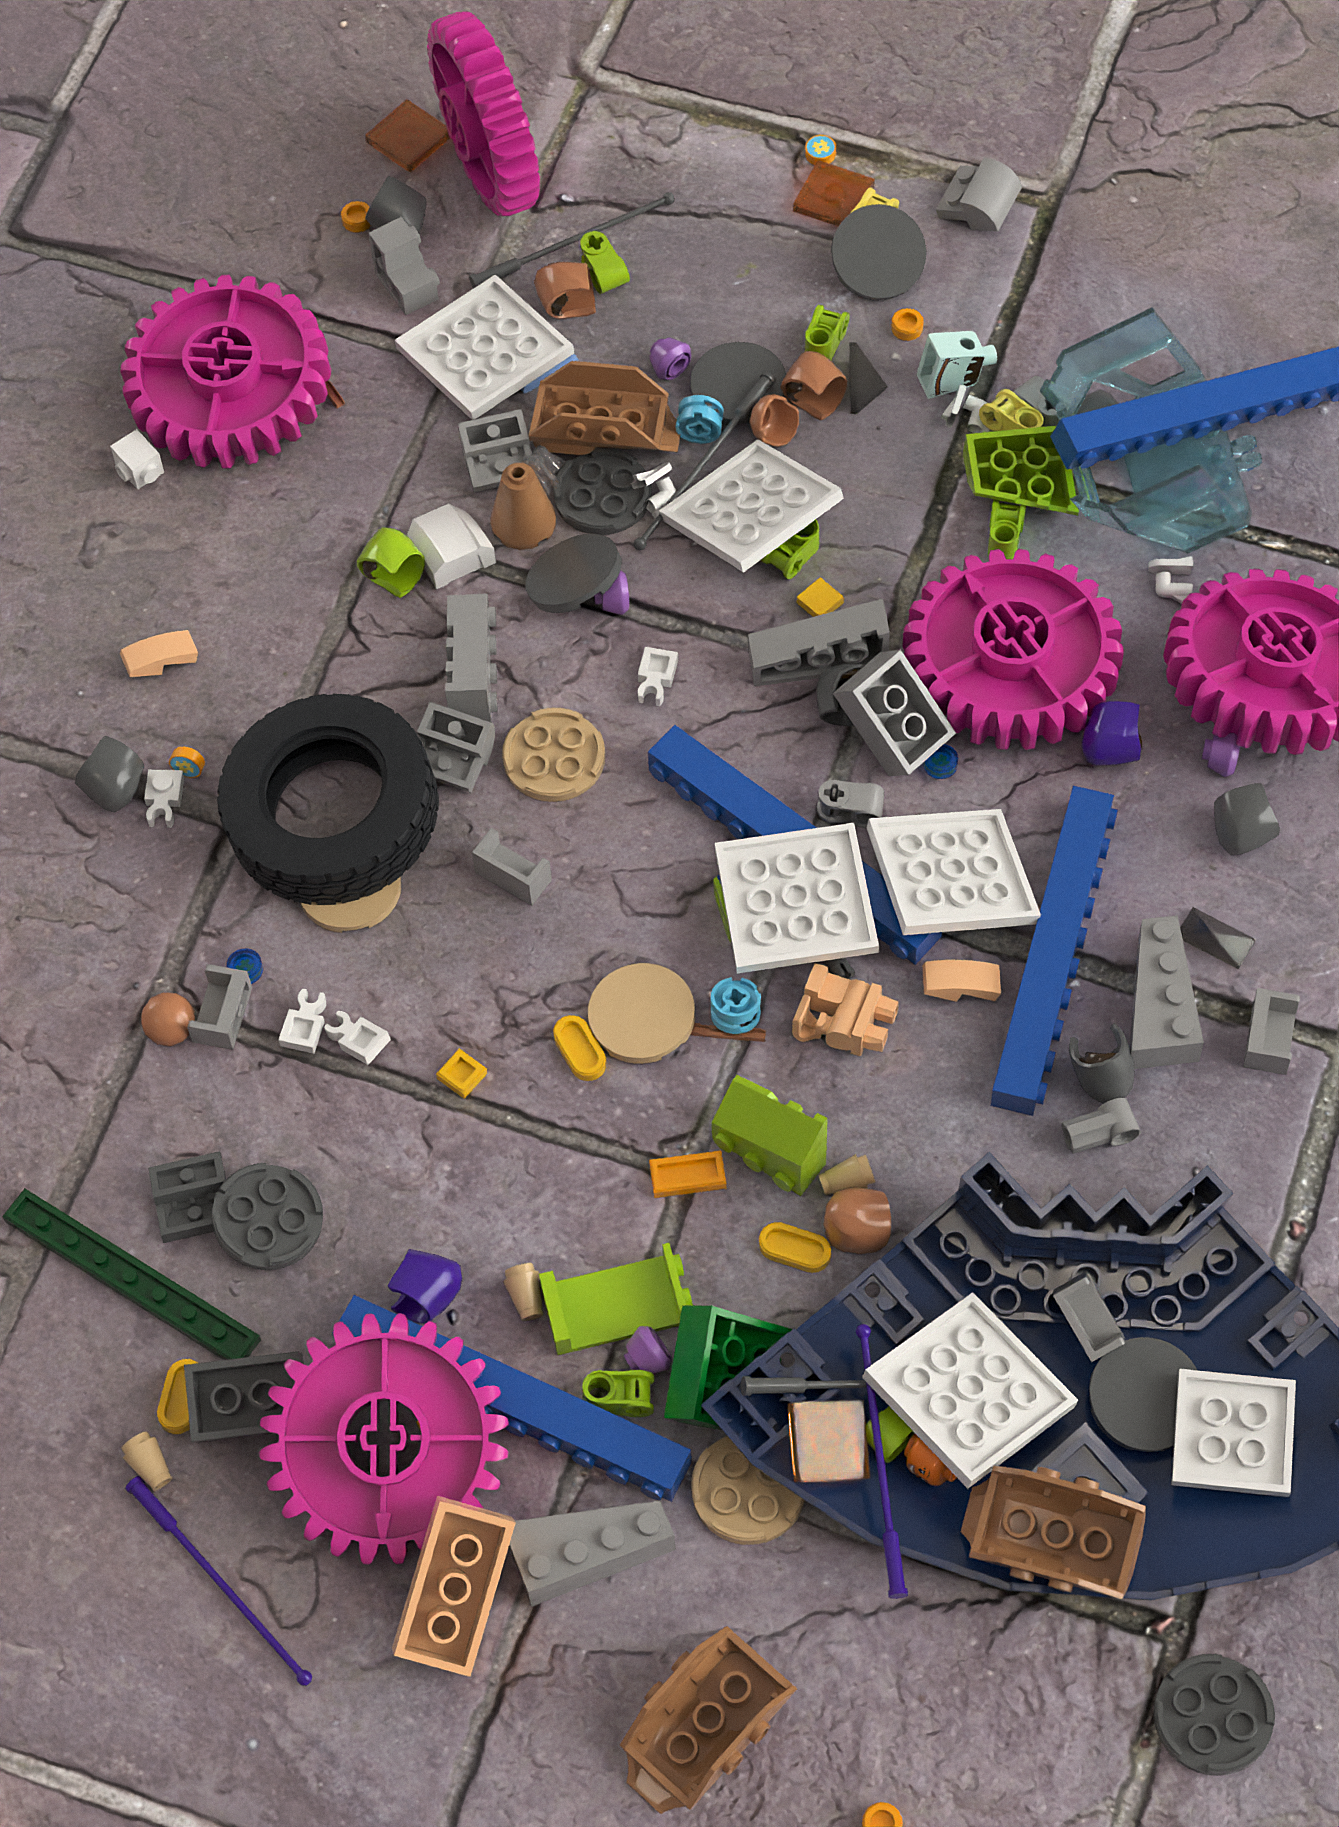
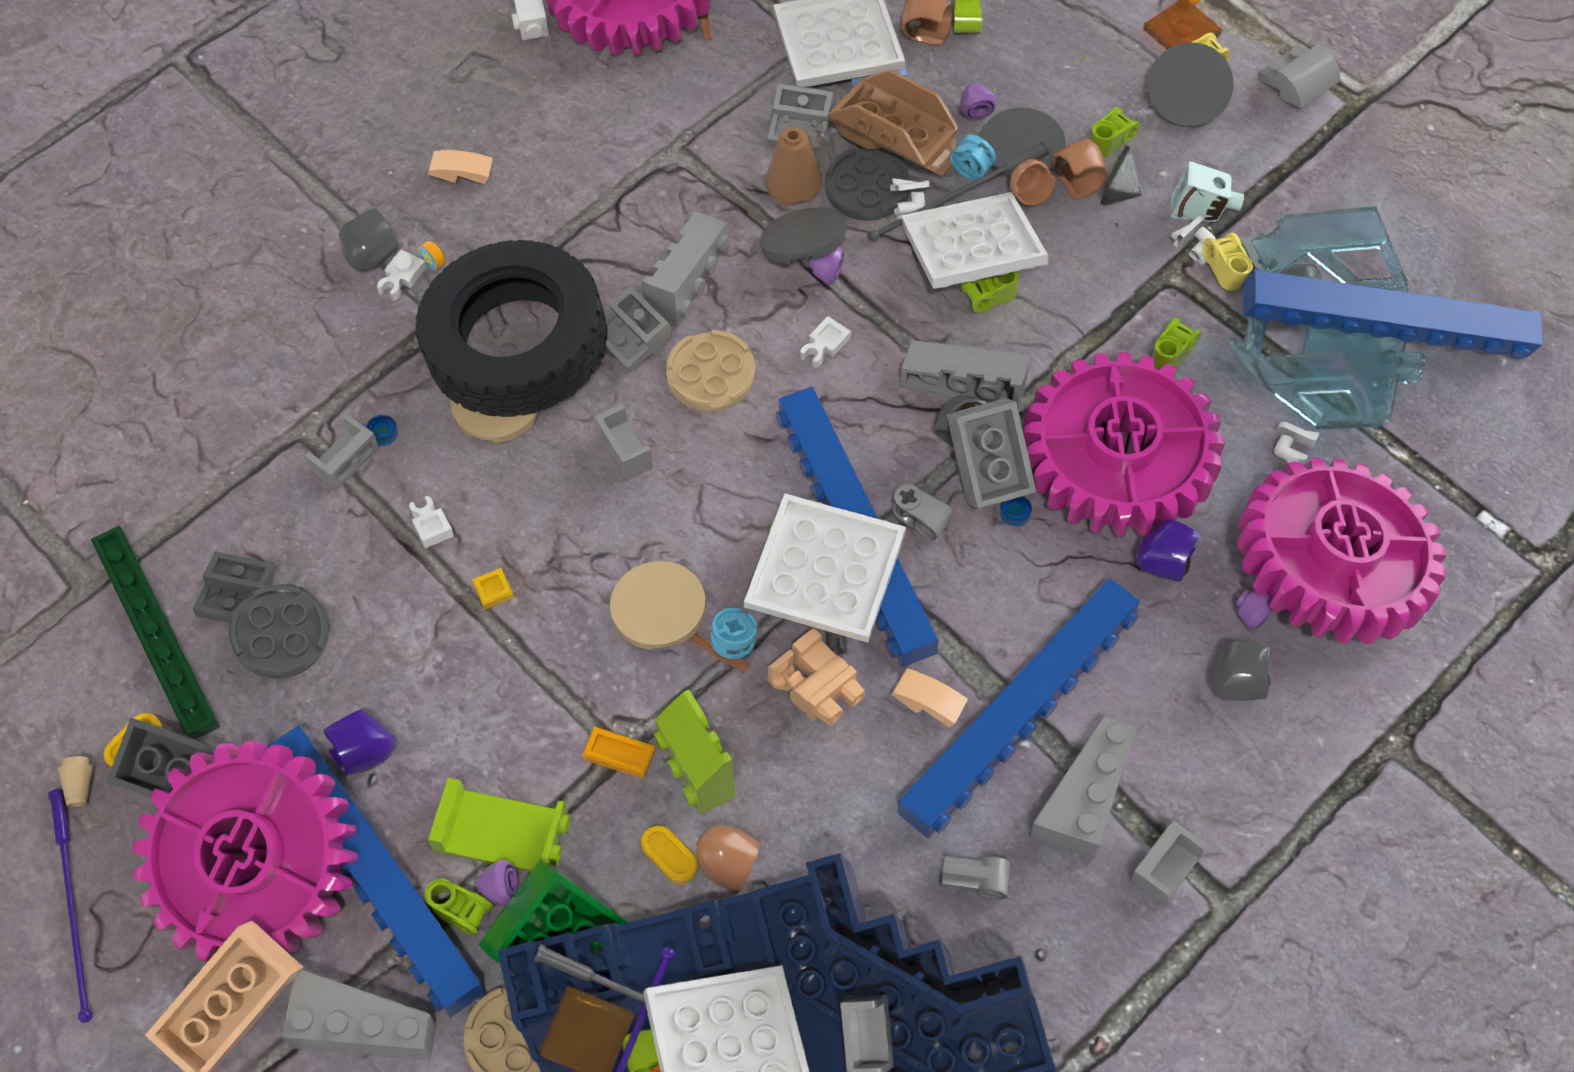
camera: 25 degrees right, 0 degrees up
nougat hair [141,992,195,1046] -> none
white plate [278,989,326,1054] -> none
lime piece [357,527,425,598] -> none
white slope [407,504,496,590] -> none
tan cone [503,1263,543,1321] -> none
yellow tile [553,1015,606,1081] -> none
yellow tile [797,577,844,617] -> none
tan cone [819,1154,875,1195] -> none
white plate [866,809,1041,935] -> none
light orange tile [891,308,924,341] -> none
lime wedge [963,426,1079,516] -> none
dark grey piece [1069,1023,1135,1104] -> none
clear smoke slope [1180,907,1256,969] -> none

